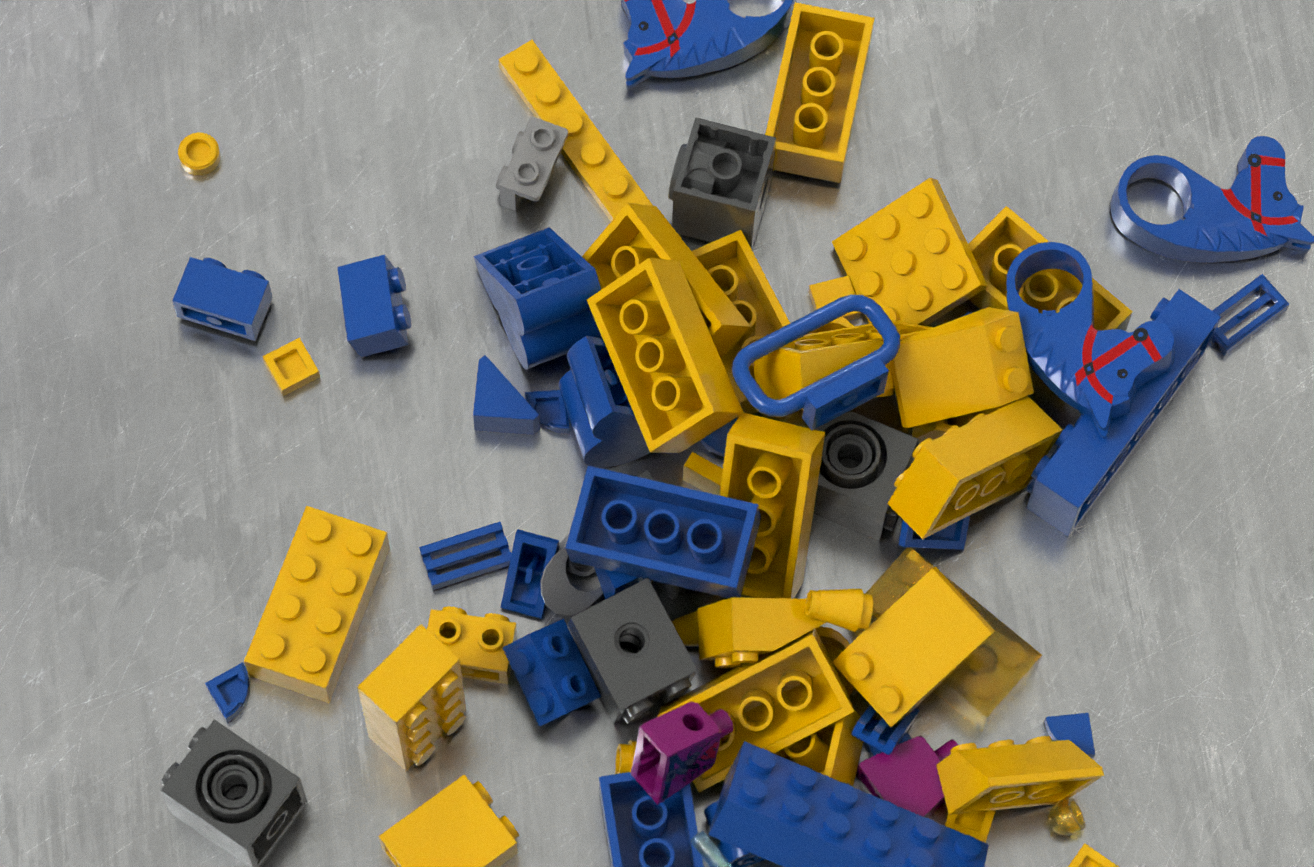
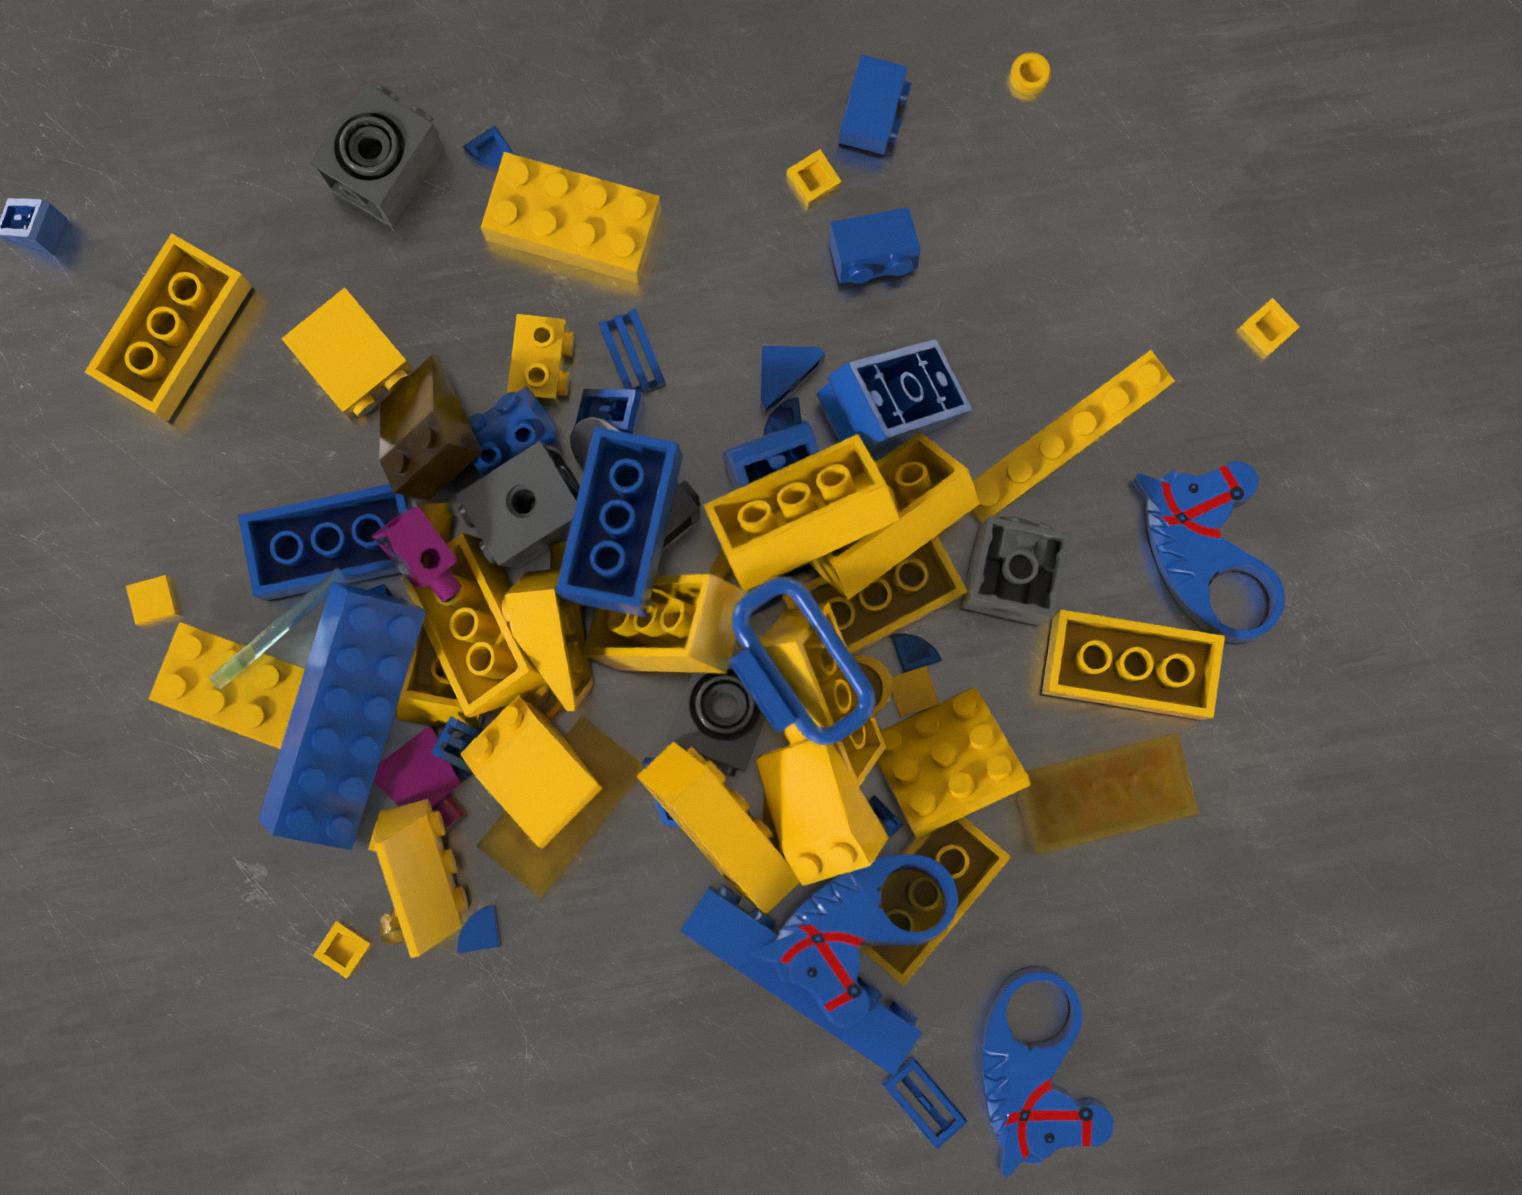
camera: 85 degrees right, 15 degrees up
yellow brick [357,624,466,771] -> none
light grey bracket [496,116,568,211] -> none
yellow cone [805,588,873,632] -> none
none -> dark brown slope [379,354,482,501]
none -> blue tile [890,633,942,674]
none -> clear yellow brick [1015,733,1199,855]

